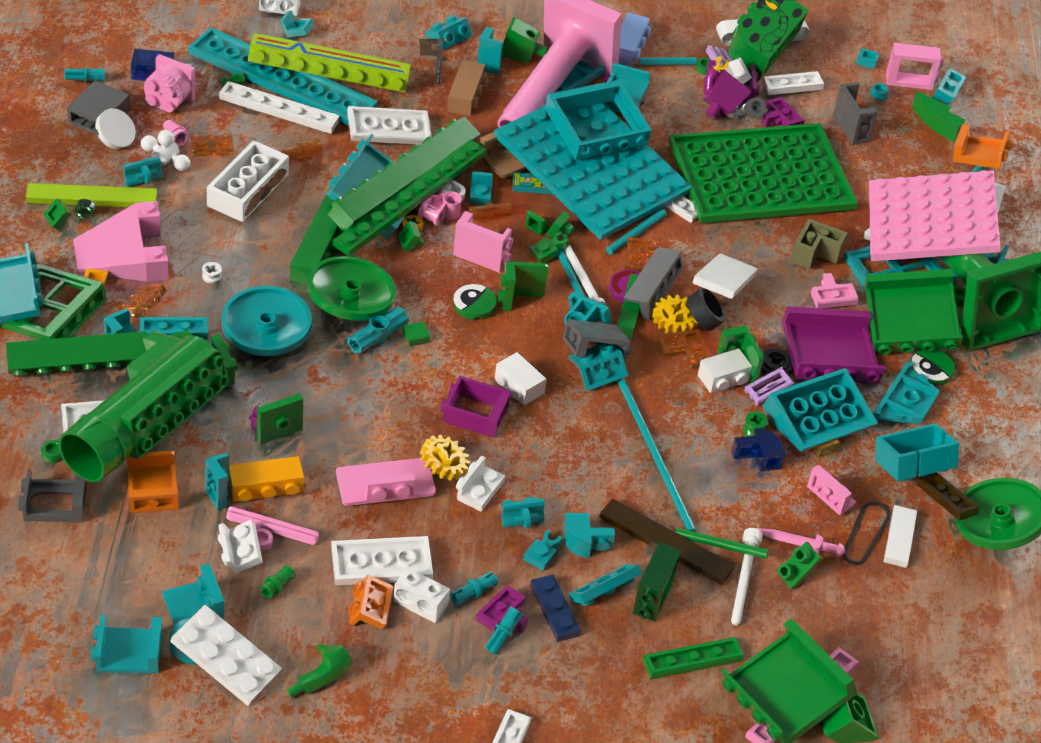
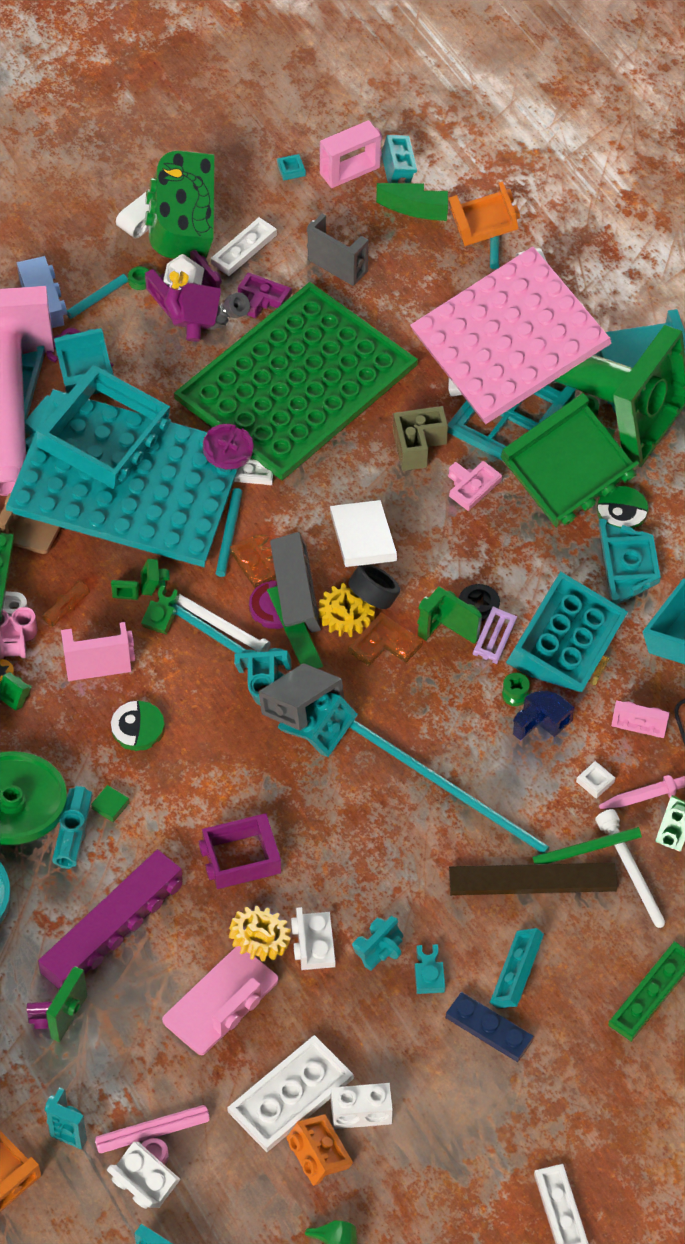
camera: 30 degrees left, 10 degrees up
light orange brick [229,456,304,502] -> none
green pin [260,565,296,599] -> none
teal pin [449,571,498,606] -> none
teal bracket [469,172,493,205] -> none
magenta hinge [475,585,528,633] -> none
teal axle [485,606,523,655] -> none
white brick [495,352,546,406] -> none
green bracket [498,262,549,311] -> none
tile [513,172,554,195] -> none
teal brick [563,513,615,558] -> none
dark green window [632,542,682,622] -> none
white brick [698,349,752,393] -> none
lavender tile [706,45,733,65] -> none
magenta panel [781,306,886,383] -> none
teal plate [870,83,890,101] -> none
none -> magenta brick [38,849,183,990]
none -> magenta tile [202,424,254,470]
none -> white tile [576,761,615,799]

